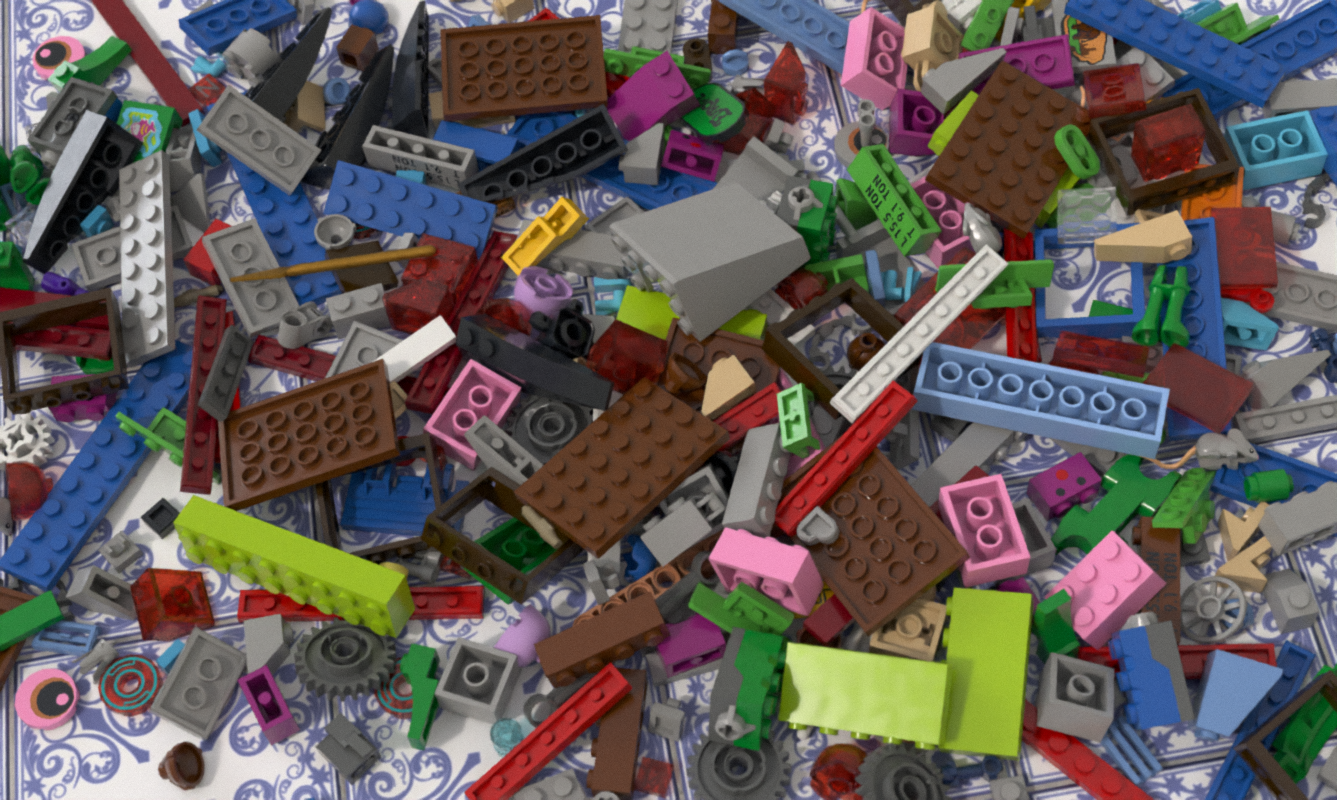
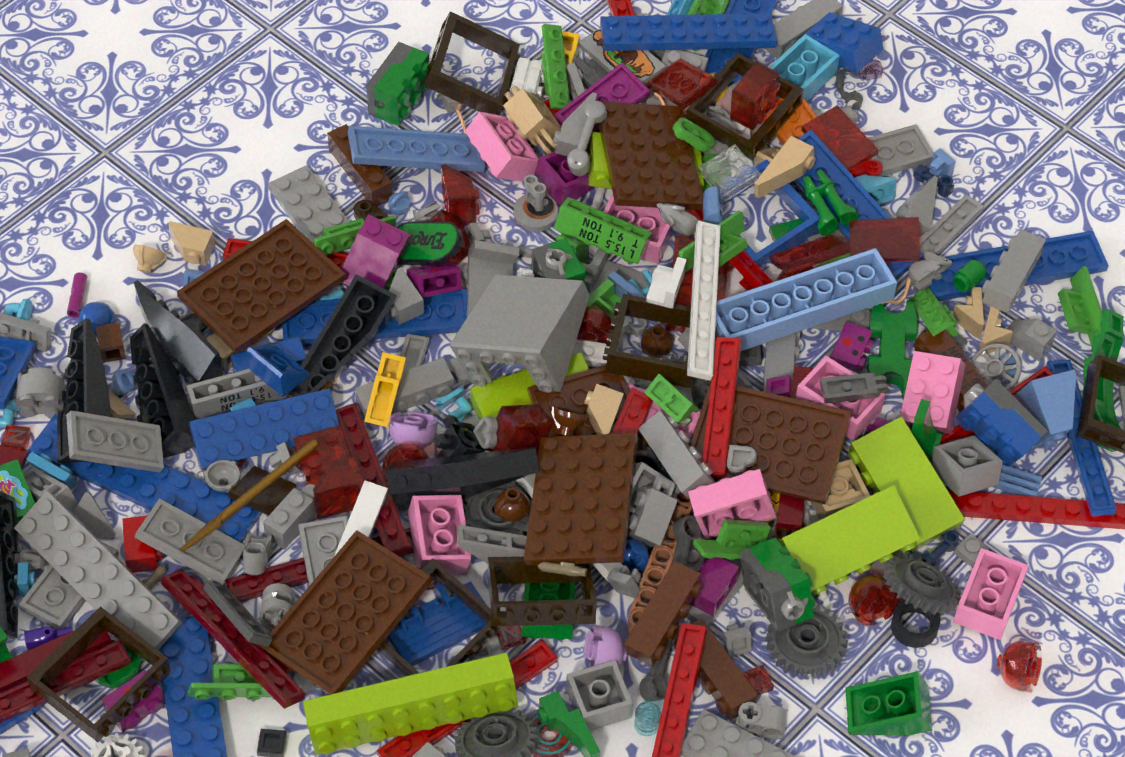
camera: 45 degrees left, 5 degrees down
none -> blue slope [247,346,310,397]
none -> light grey wheel [260,583,295,631]
none -> light grey tile [473,416,498,449]
none -> reddish brown piece [495,487,530,522]
none -> light grey piece [567,101,607,176]
none -> white panel [646,257,687,309]
none -> medium blue brick [703,186,723,225]
none -> magenta plate [766,375,792,398]
none -> flat silver hinge [820,373,889,404]

